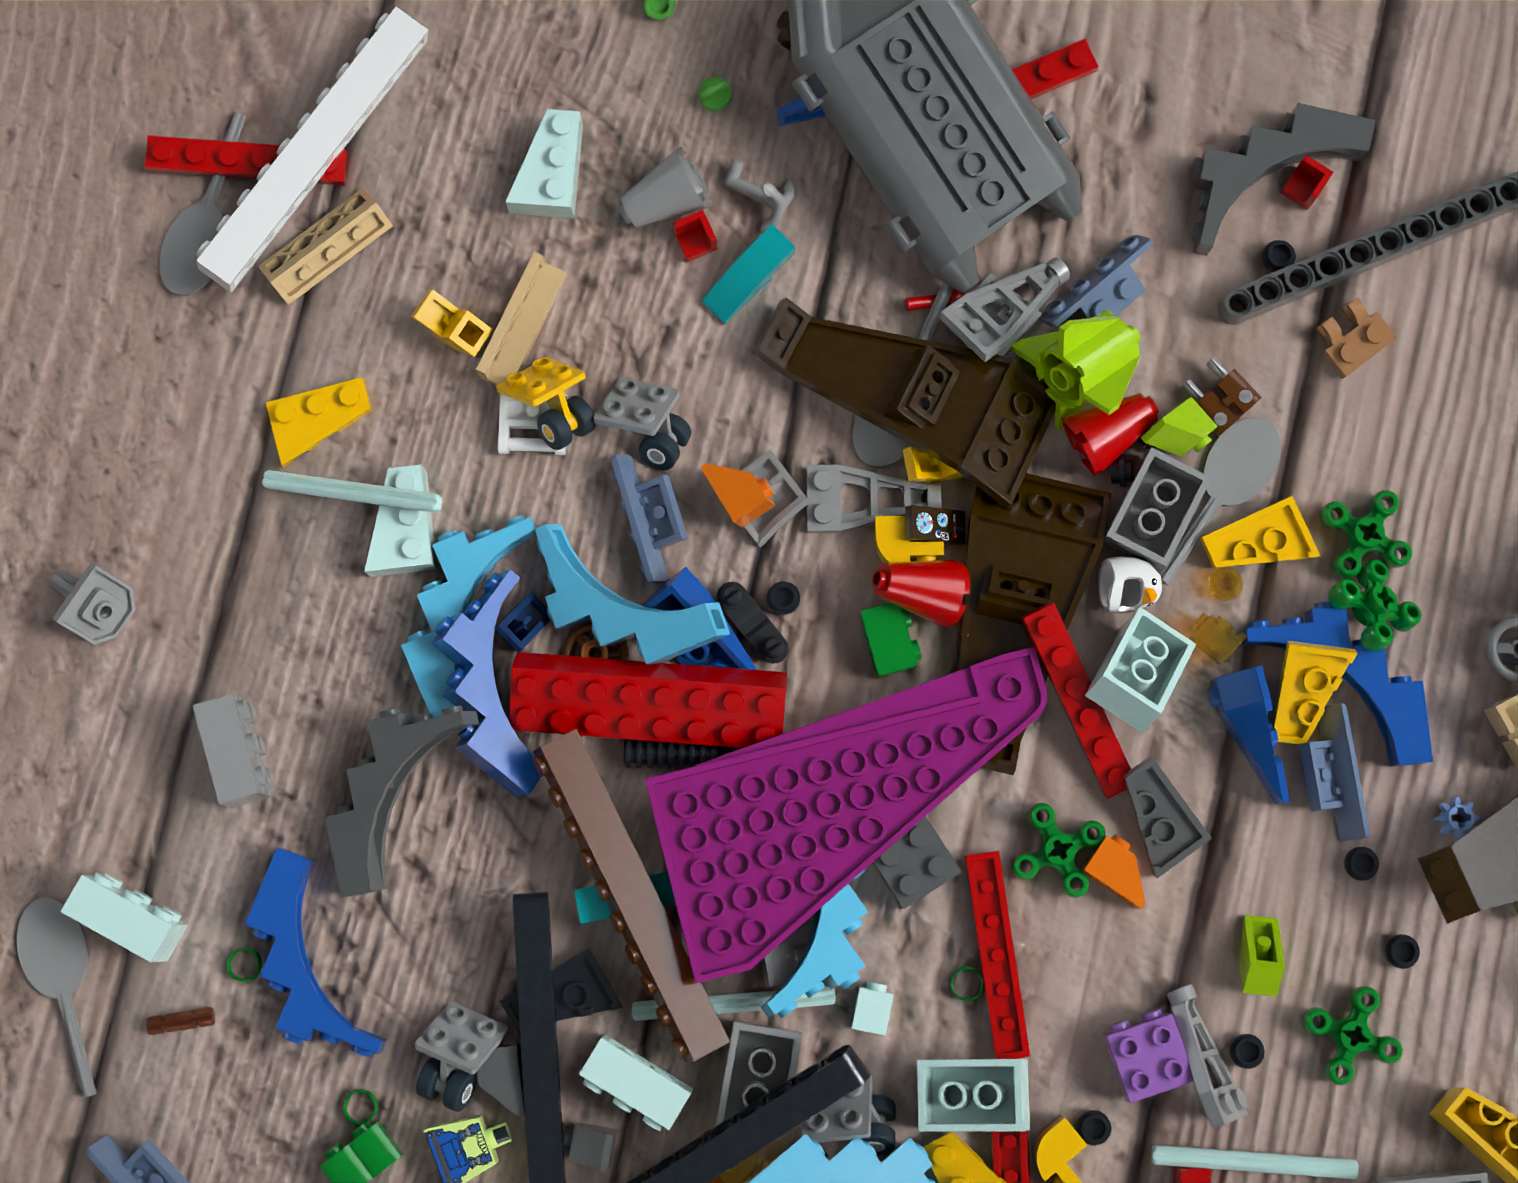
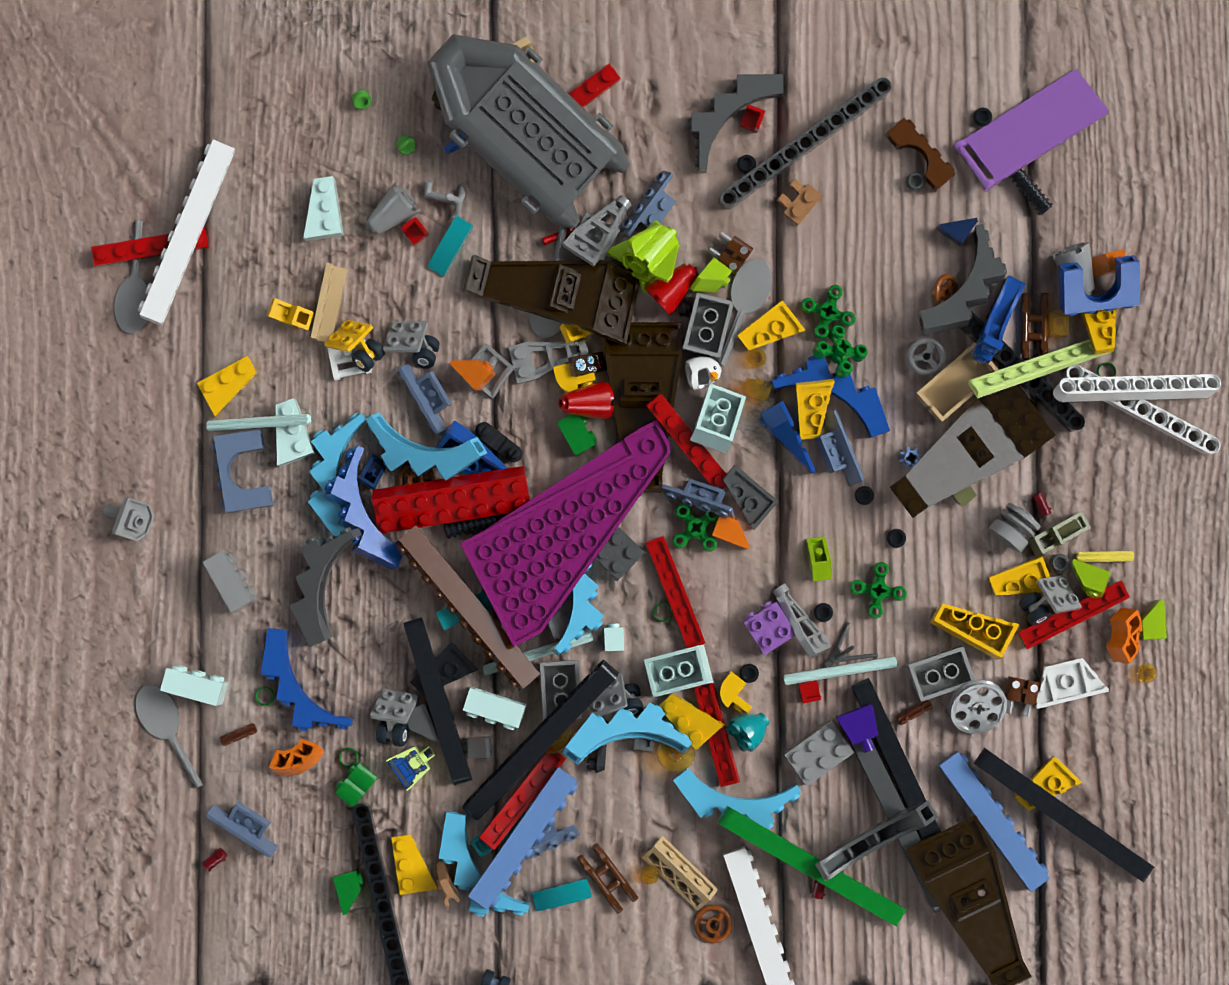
camera: 10 degrees left, 5 degrees up
tan fence [258,188,393,305] -> none
black plate [767,581,800,615] -> none
none -> sand blue arch [212,429,274,513]
none -> orange brick [268,738,324,776]
none -> sand blue bracket [661,479,735,519]
none -> dark grey plant [825,622,878,667]

